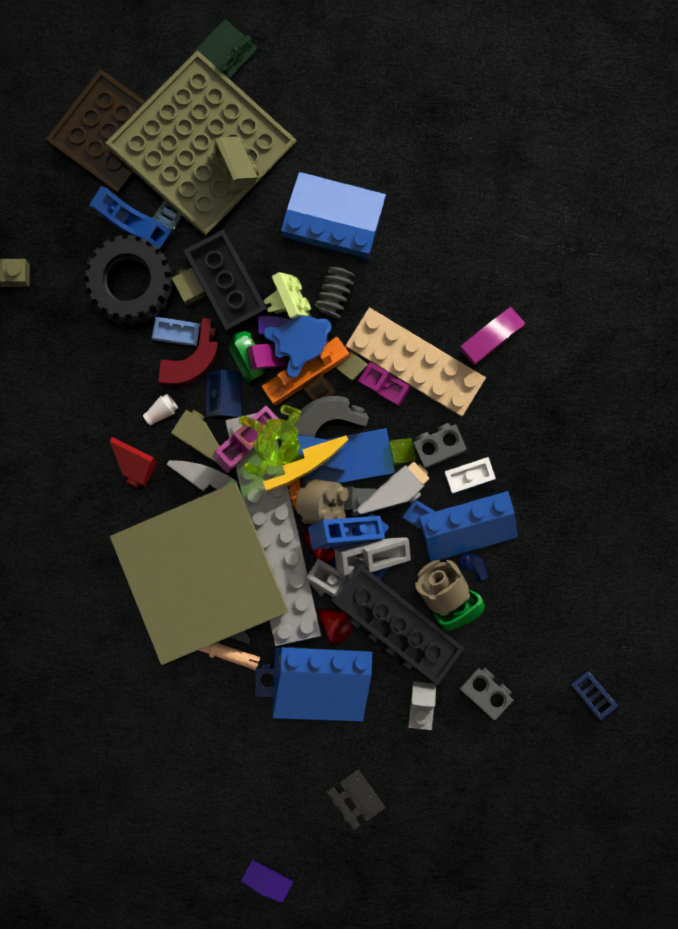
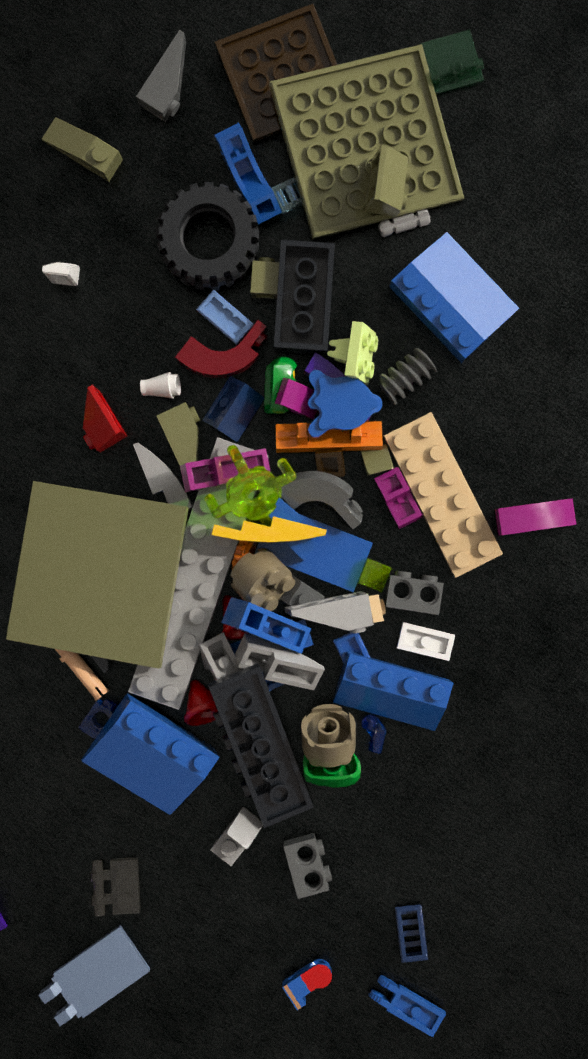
camera: 35 degrees right, 5 degrees up
none -> sand blue tile [39,925,150,1026]
none -> white slope [42,262,80,286]
none -> dark grey slope [136,30,186,122]
none -> leg [282,959,332,1010]
none -> blue hinge [369,975,446,1037]
none -> light grey axle [378,210,430,237]

